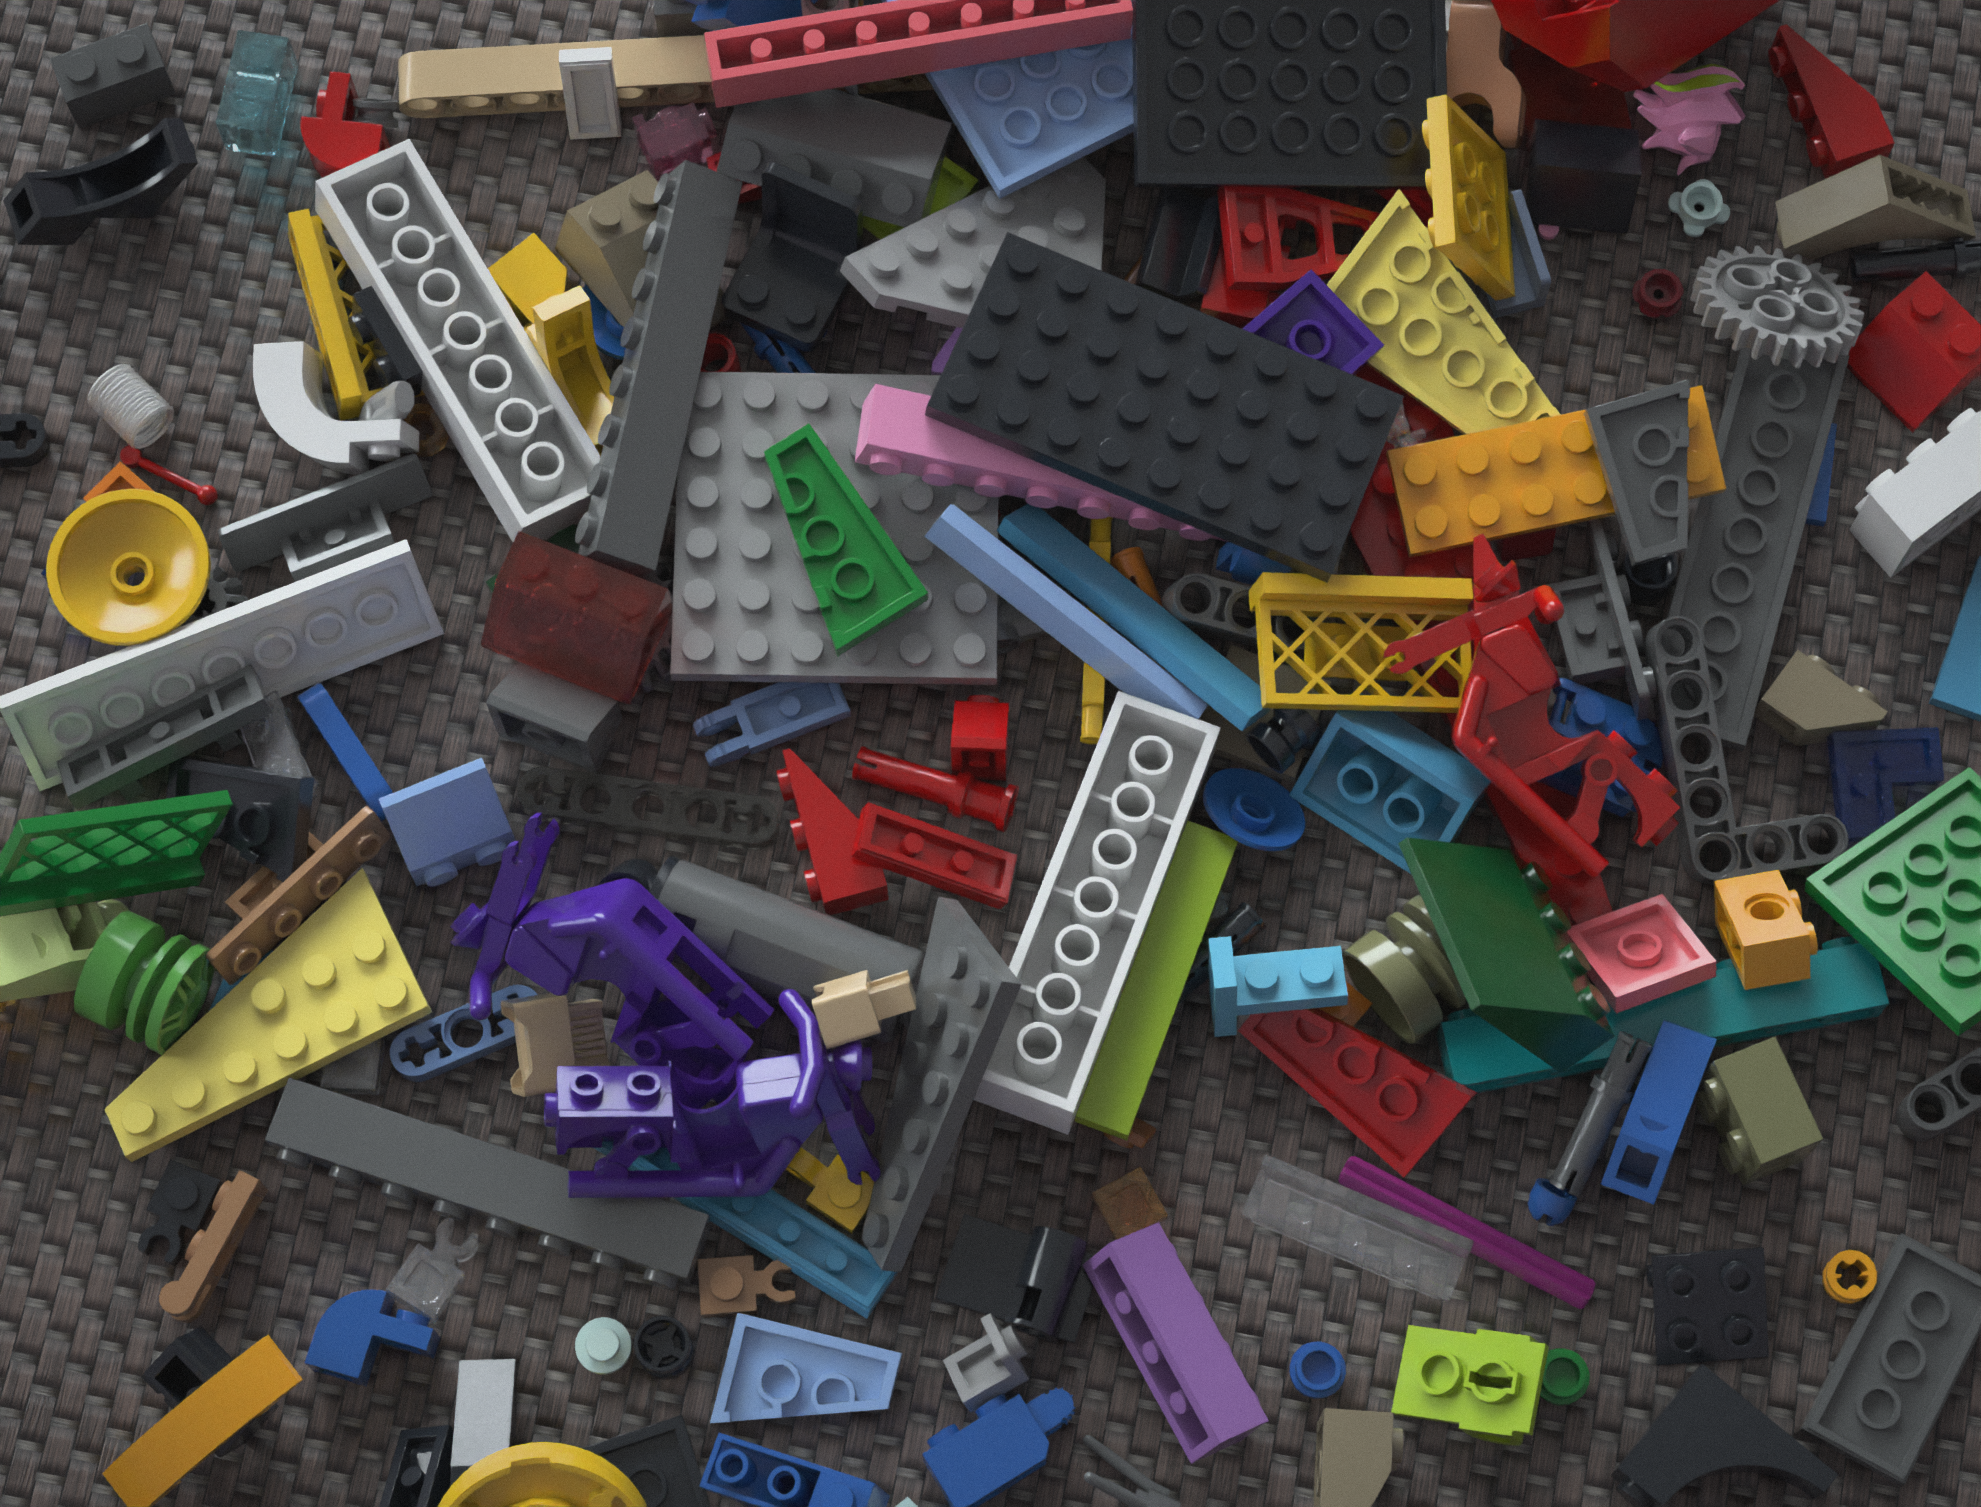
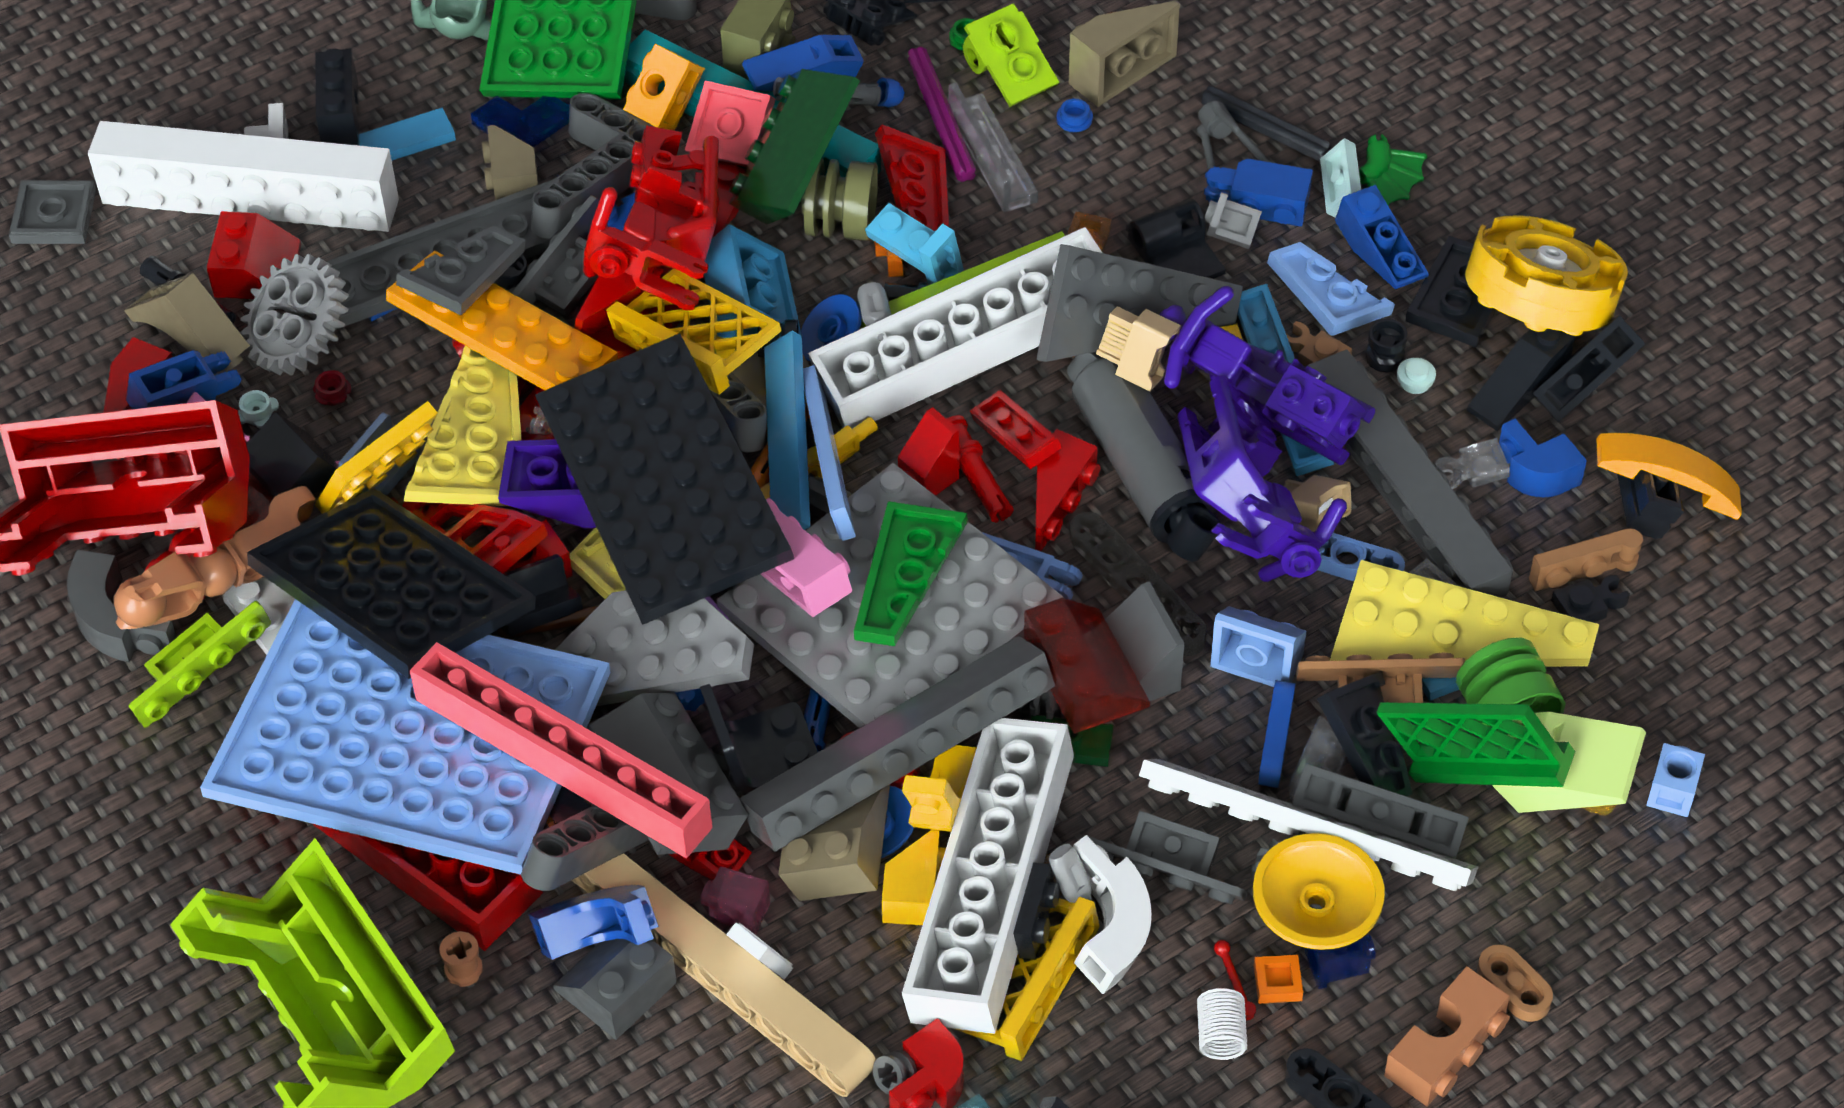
camera: 135 degrees left, 20 degrees down
medium lavender brick [1082,1222,1269,1464] -> none
none -> blue hinge [126,350,243,409]
none -> light grey piece [857,282,892,341]

